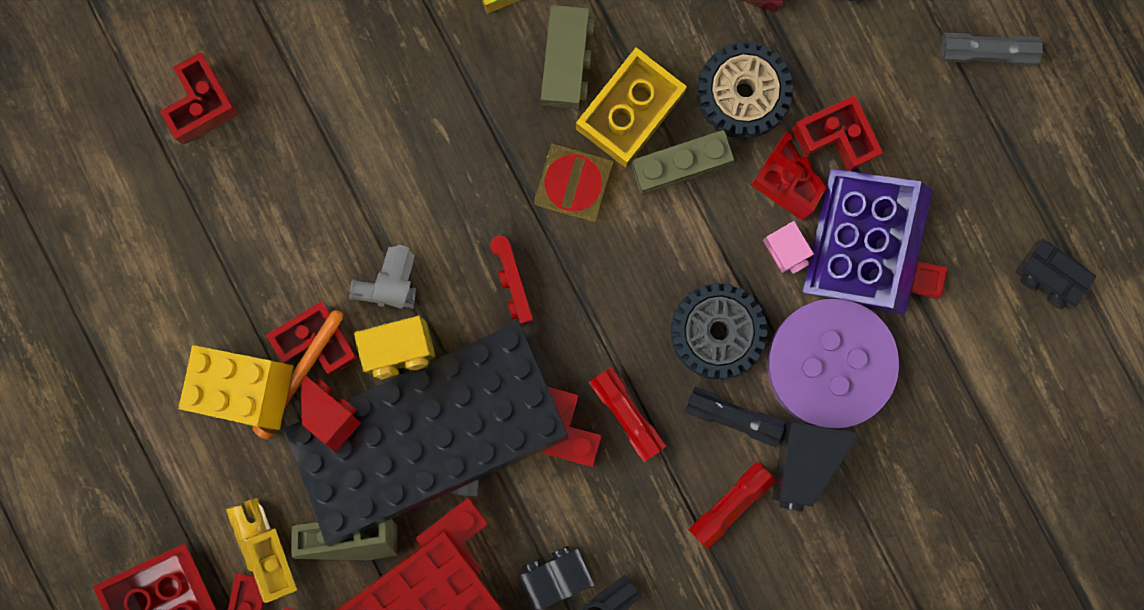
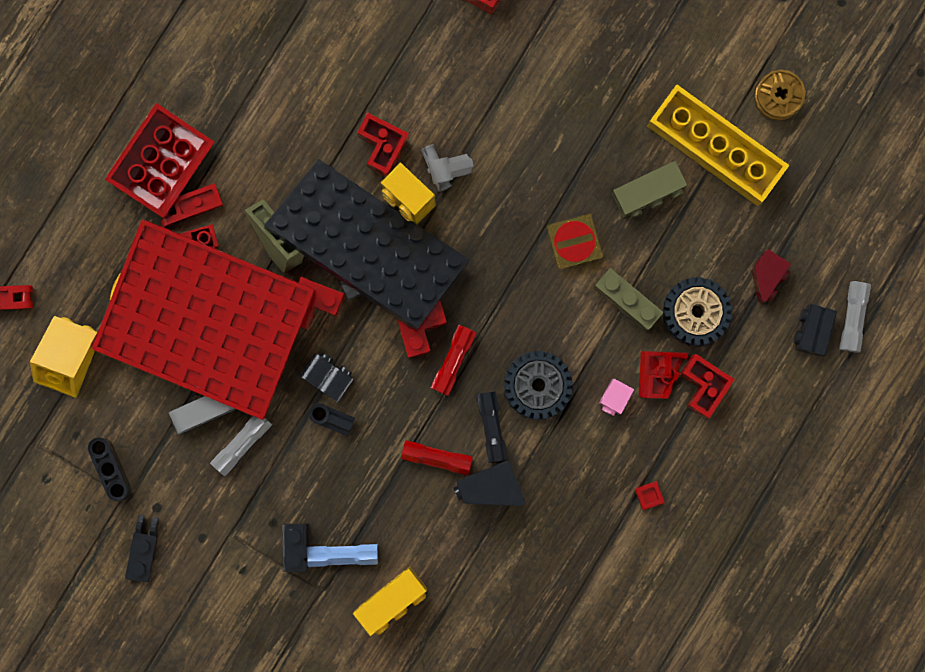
camera: 60 degrees right, 0 degrees up
yellow brick [178,345,294,430] -> none
yellow plate [226,498,297,603] -> none
orange bar [252,310,343,440] -> none
red slope [301,375,361,453] -> none
red plate [490,236,533,325] -> none
yellow brick [576,48,687,168] -> none
medium lavender brick [767,299,899,428] -> none
dark purple slope [803,169,933,315] -> none
dark grey axle [941,32,1043,66] -> none
black brick [1016,238,1096,310] -> none

